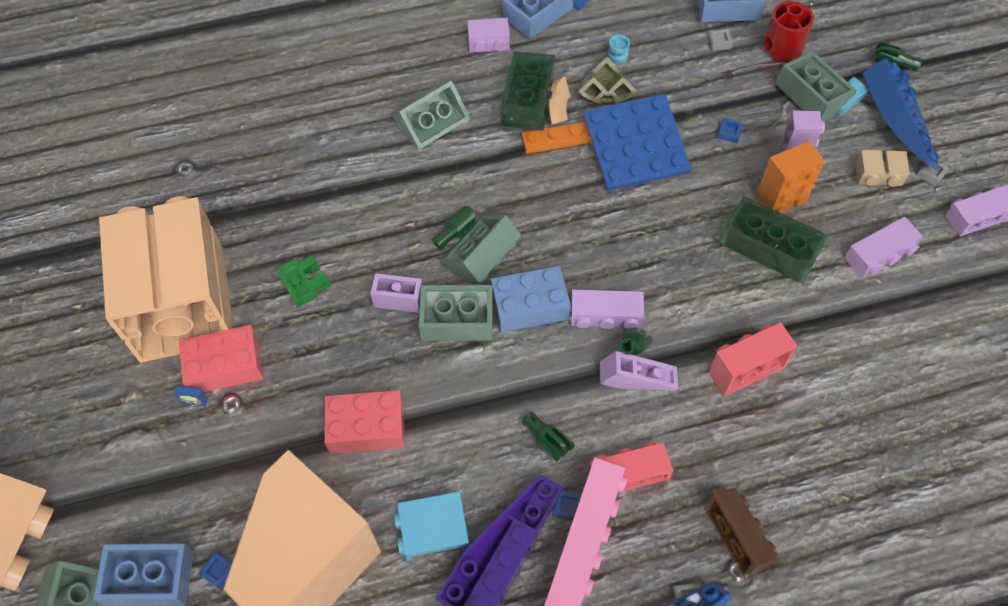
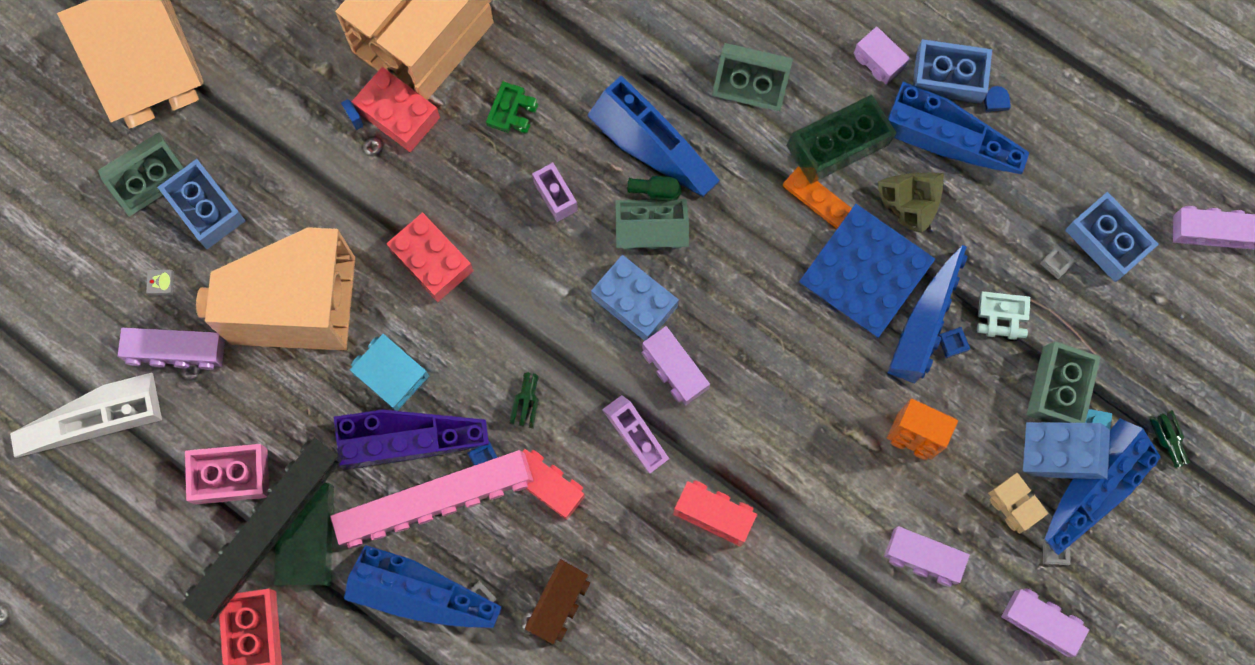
camera: 50 degrees right, 15 degrees up
blue tile [199,552,233,591] -> none
sand green slope [419,285,493,341] -> none
light nougat tile [549,76,571,124] -> none
medium azure wheel [608,35,630,64] -> none
dark green arm [619,328,652,355] -> none
clear green brick [719,196,829,284] -> none
red cylinder [763,1,814,62] -> none
lavender brick [777,110,825,154] -> none
none -> blue wedge [588,75,720,197]
none -> blue wedge [882,82,1030,174]
none -> blue wedge [887,245,968,384]
none -> light aqua plate [977,291,1030,340]
none -> medium blue brick [1023,422,1110,479]

